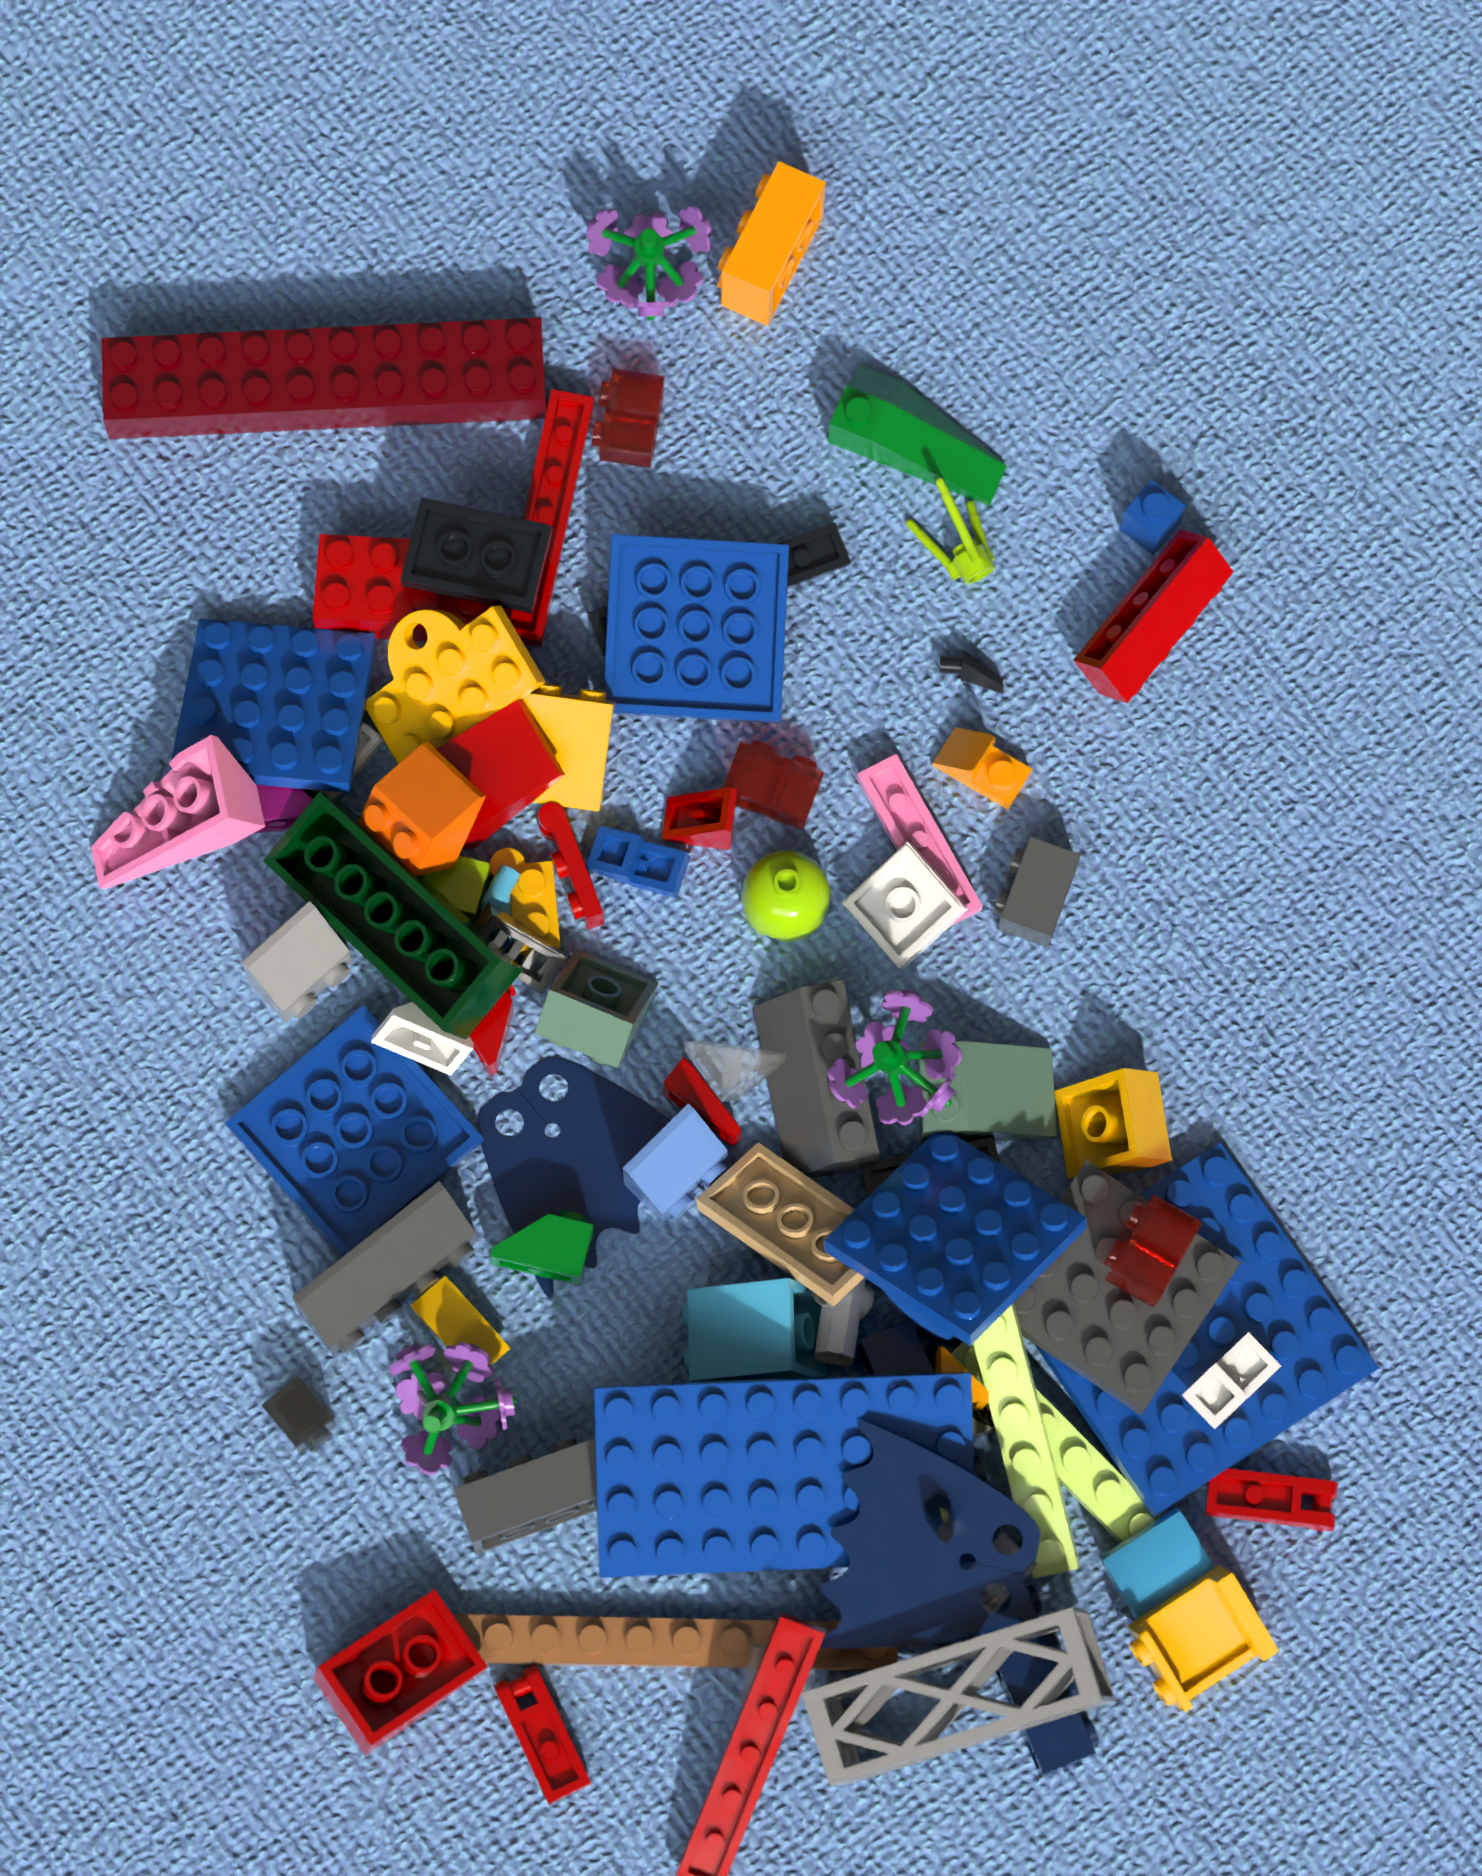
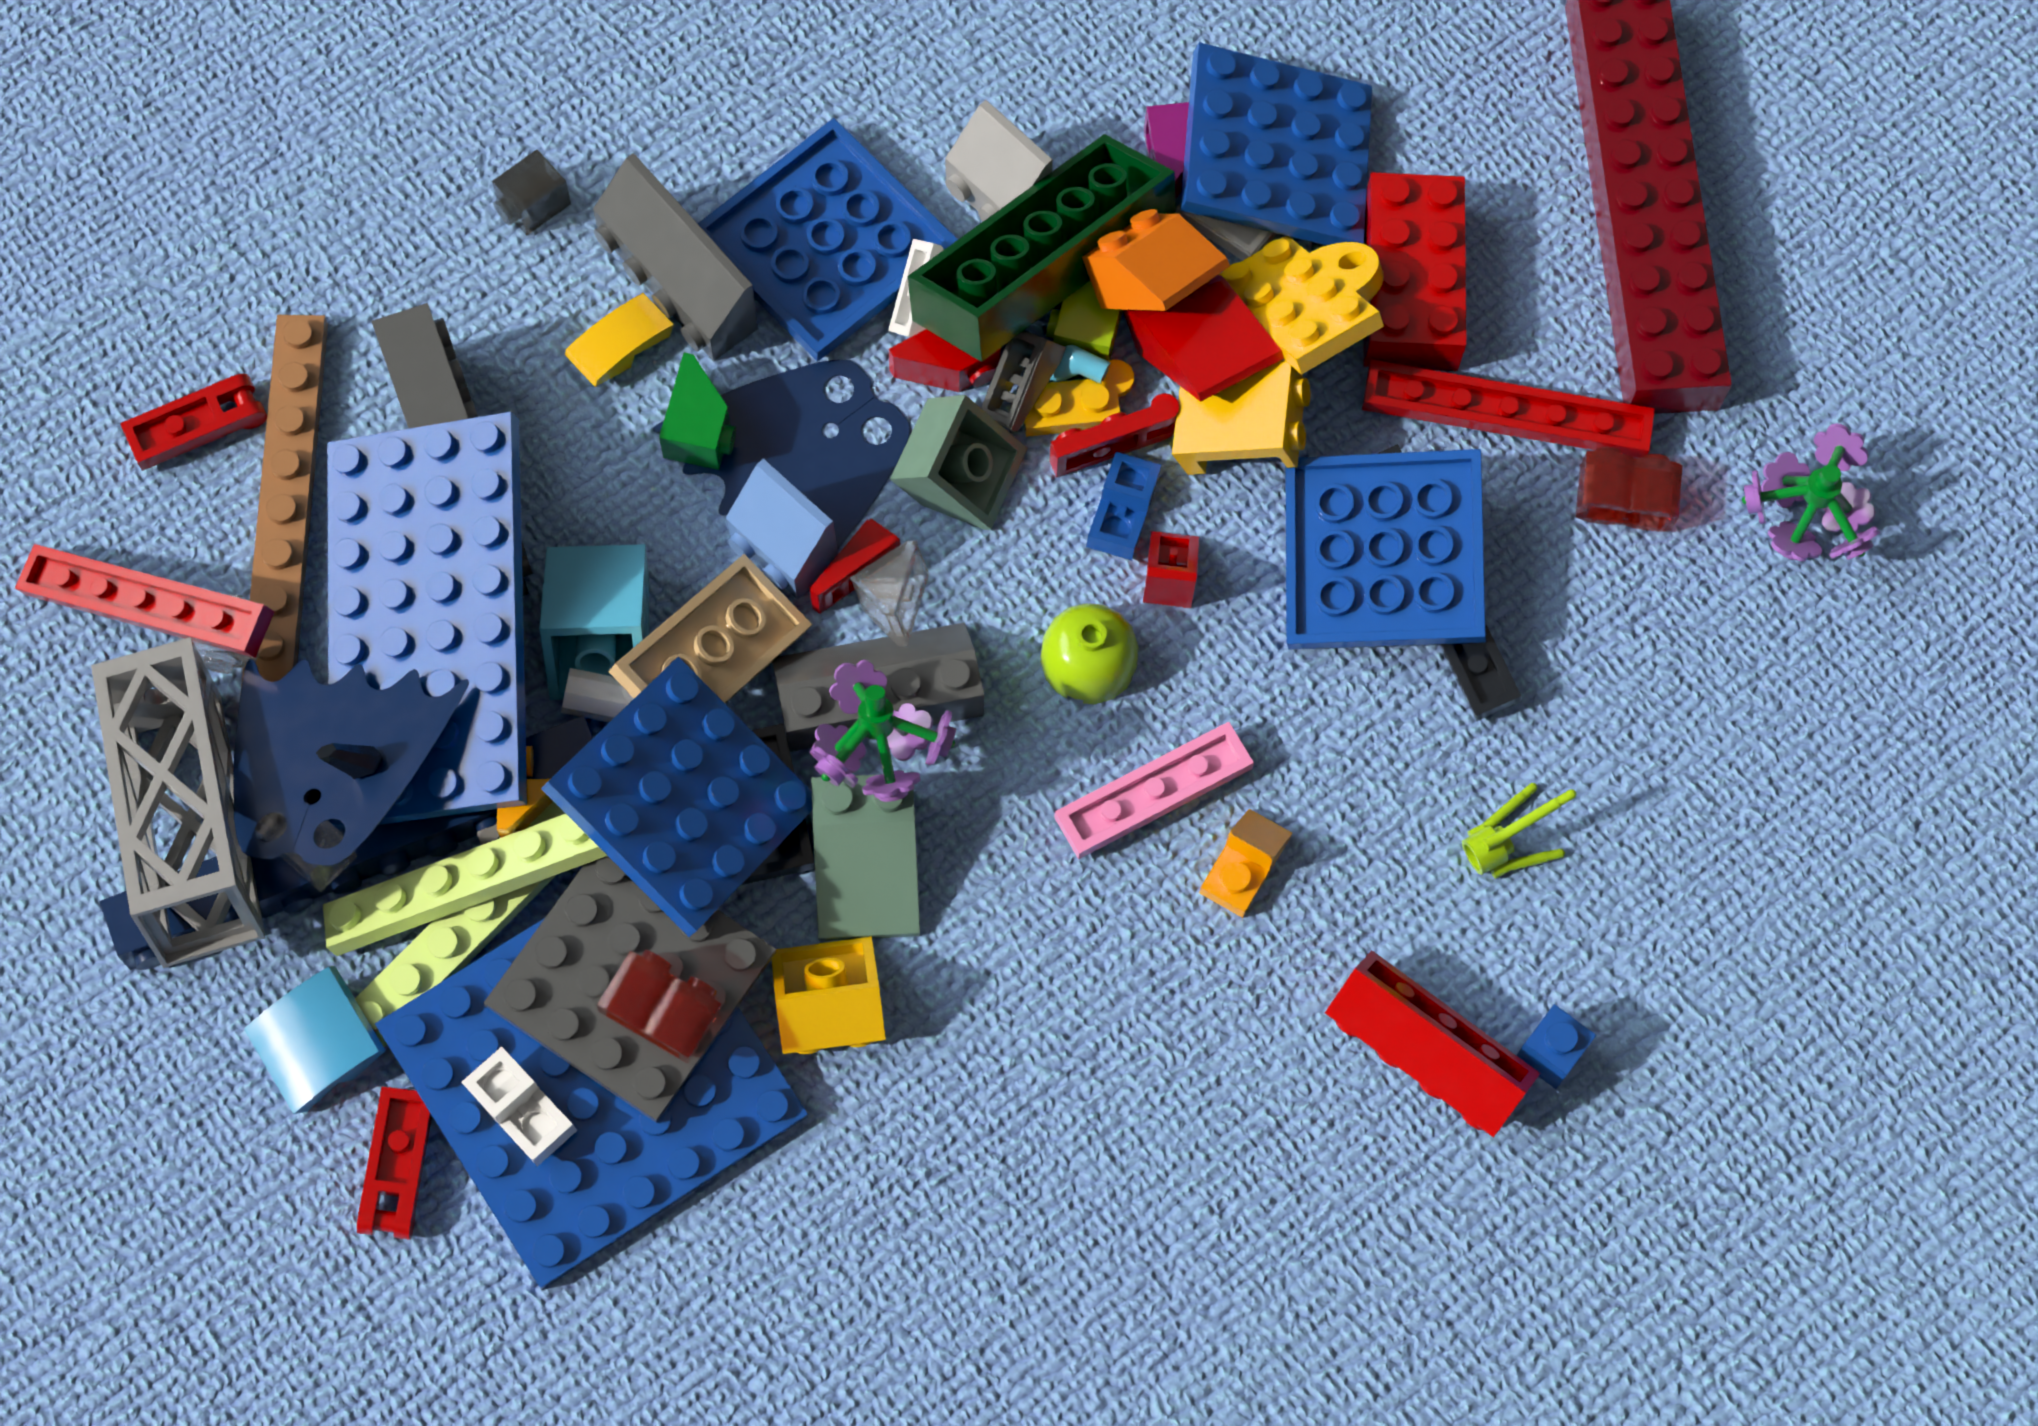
camera: 90 degrees right, 5 degrees down
bright pink wedge [91,735,265,889] -> none
red slope [313,1589,488,1756] -> none
medium lavender plant [388,1342,517,1475] -> none
black plate [401,497,552,614] -> none
light orange brick [717,161,826,326] -> none
clear red brick [723,740,824,830] -> none
green wedge [828,365,1007,507] -> none
white tile [842,842,969,970] -> none
black bar [939,650,1004,694] -> none
dark grey brick [993,836,1081,948] -> none
yellow panel [1126,1565,1279,1712] -> none

